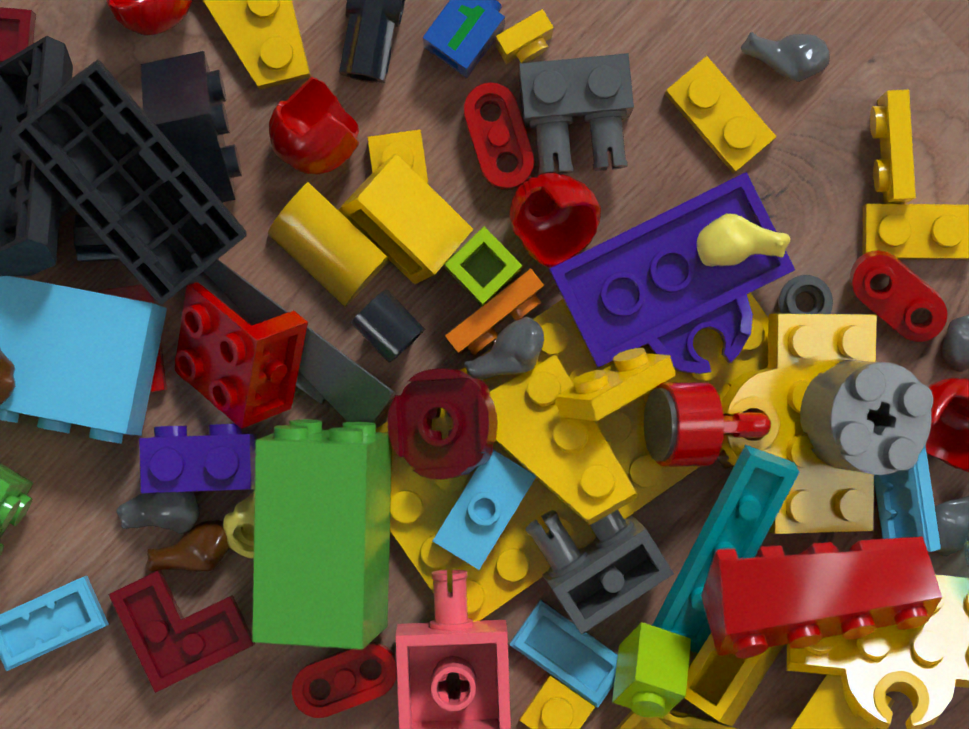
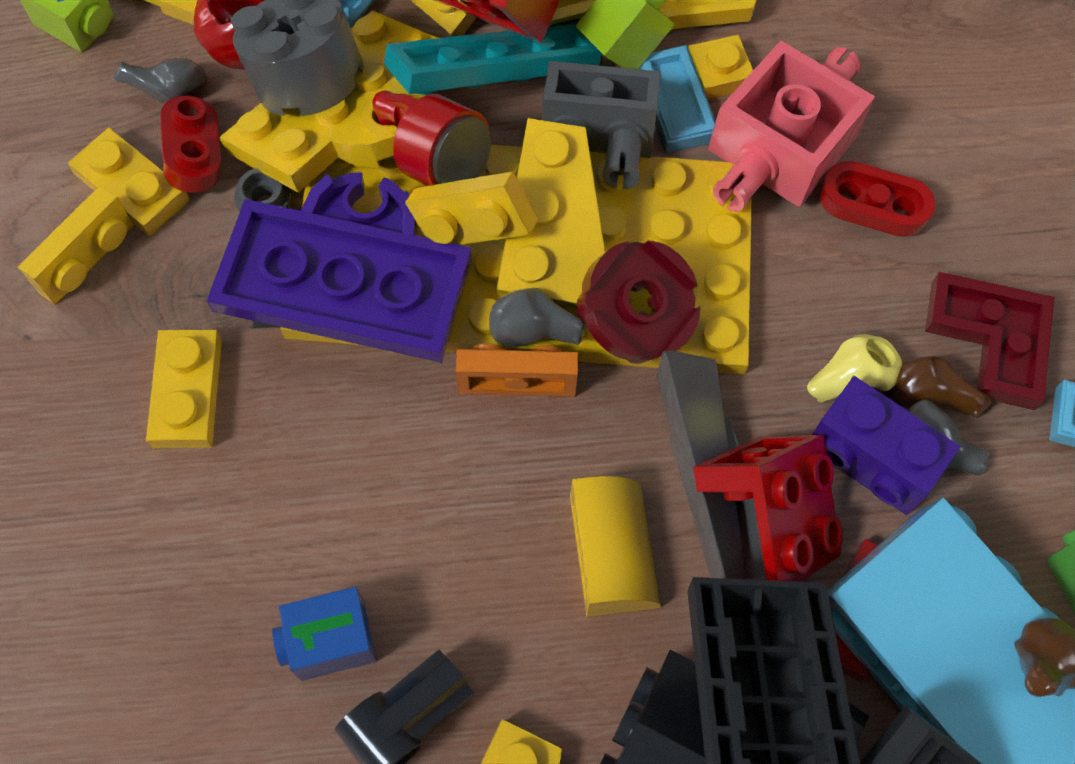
camera: 140 degrees left, 20 degrees down
bright green brick [252,419,392,649] -> none
red hair [269,77,359,175] -> none
yellow brick [338,153,473,285] -> none
black piece [351,289,425,363] -> none
yellow plate [367,129,429,185] -> none
medium azure plate [433,450,536,570] -> none
lime brick [444,226,522,307] -> none
red plate [464,83,534,190] -> none
yellow plate [495,9,554,64] -> none
red hair [509,173,601,267] -> none
dark grey brick [518,53,634,175] -> none
light yellow animal [697,213,790,266] -> none
dark grey animal [741,32,830,82] -> none

